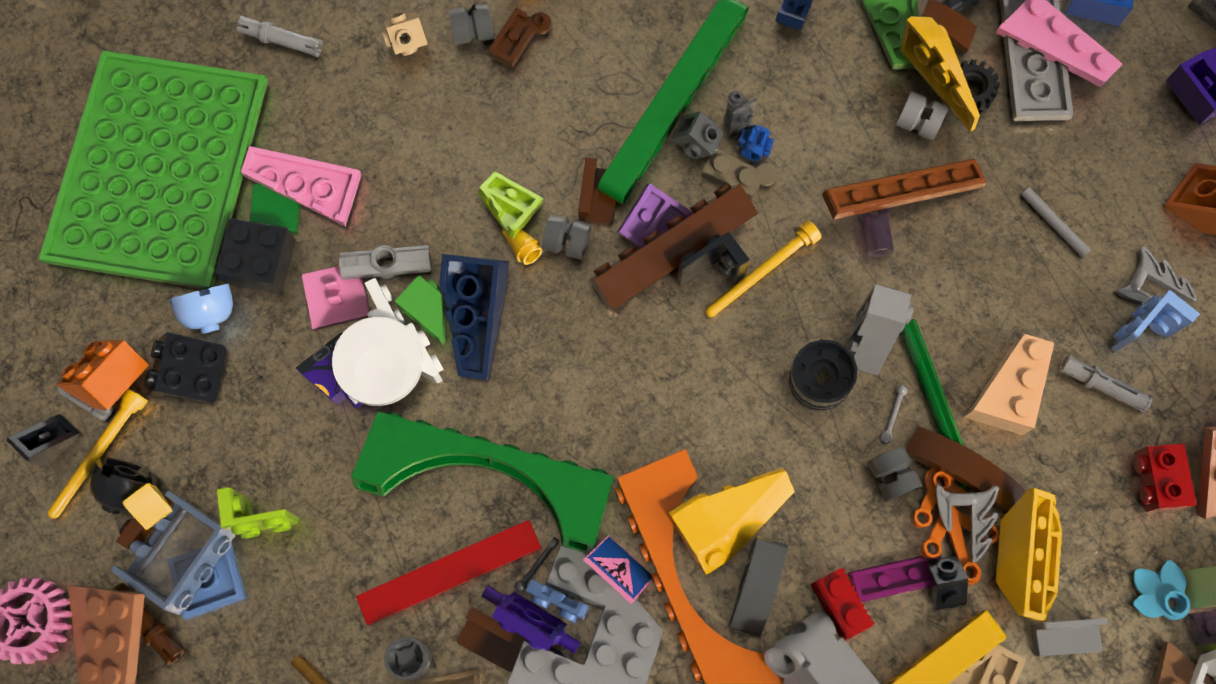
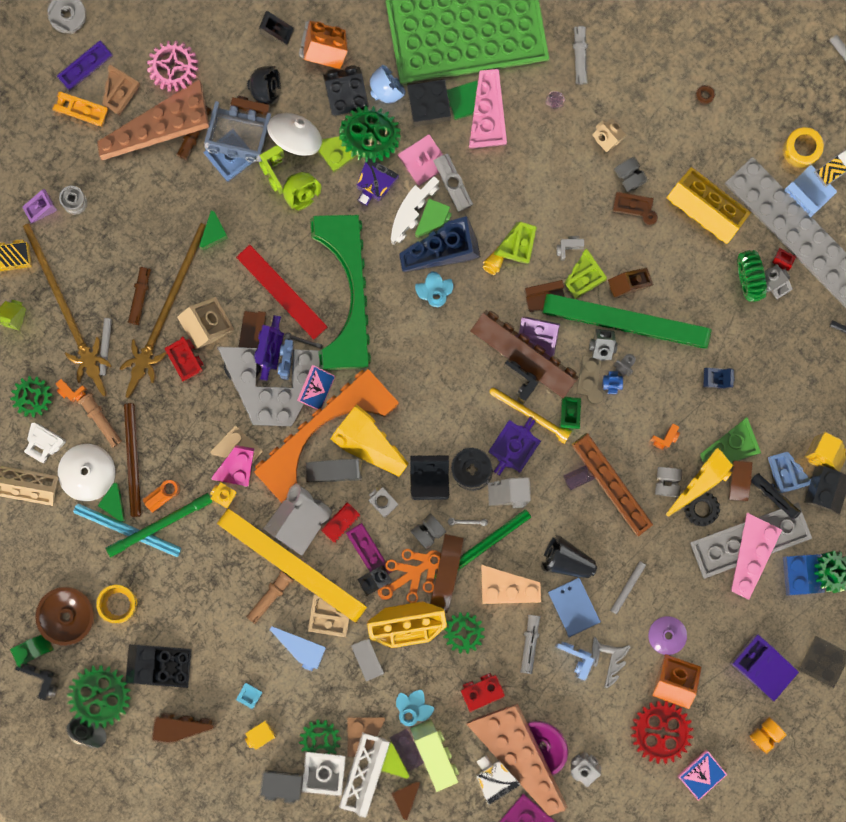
camera: 65 degrees right, 10 degrees up
yellow piece [47,388,148,519] -> none
yellow slope [122,483,173,530] -> none
white piece [332,317,423,406] -> none
dark grey wheel [384,636,432,680] -> none
dark grey wheel [542,213,592,260] -> none
light grey piece [935,485,999,562] -> none
none -> green slope [199,211,228,251]
none -> white dish [267,113,322,156]
none -> lime cylinder [283,172,322,210]
none -> lime wing [318,137,358,172]
none -> green gear [339,106,401,163]
none -> light grey brick [369,487,399,518]
none -> black bracket [410,455,450,500]
none -> medium azure plate [415,271,453,307]
none -> green gear [443,612,485,654]
none -> dark purple plate [488,417,541,476]
none -> black cone [541,535,597,578]
none -> plate [545,92,565,108]
none -> medium blue container [548,577,601,637]
none -> light grey bracket [557,236,584,261]
none -> green slope [559,397,581,429]
none -> lime wing [565,249,607,299]
none -> reddish brown slope [608,268,653,298]
none -> medium lavender dish [648,616,687,655]
none -> orange bracket [650,424,680,450]

